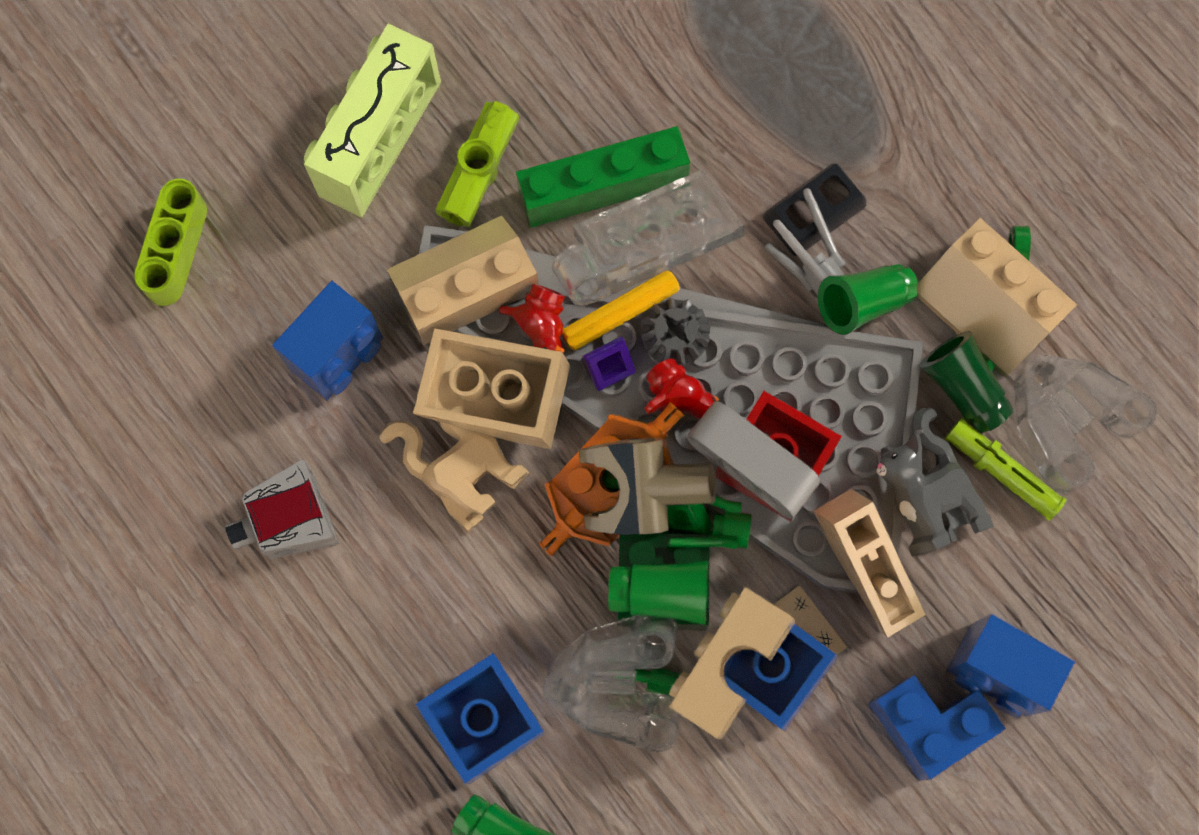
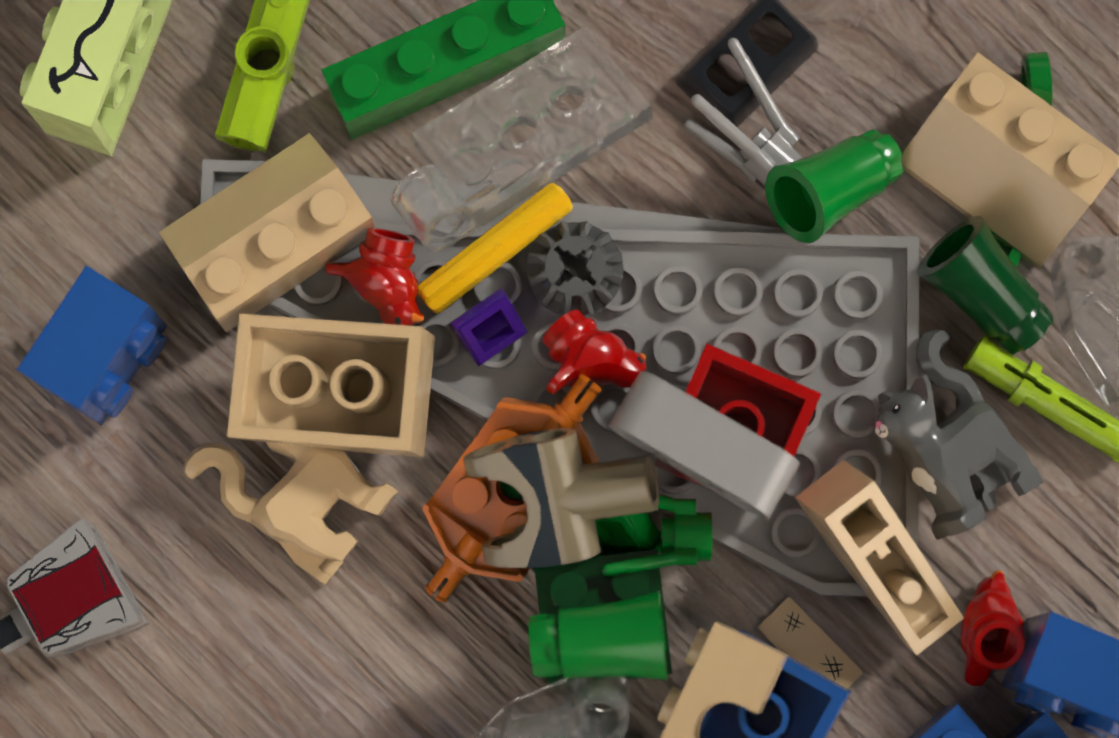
camera: 10 degrees left, 5 degrees up
none -> red animal [961,570,1025,686]

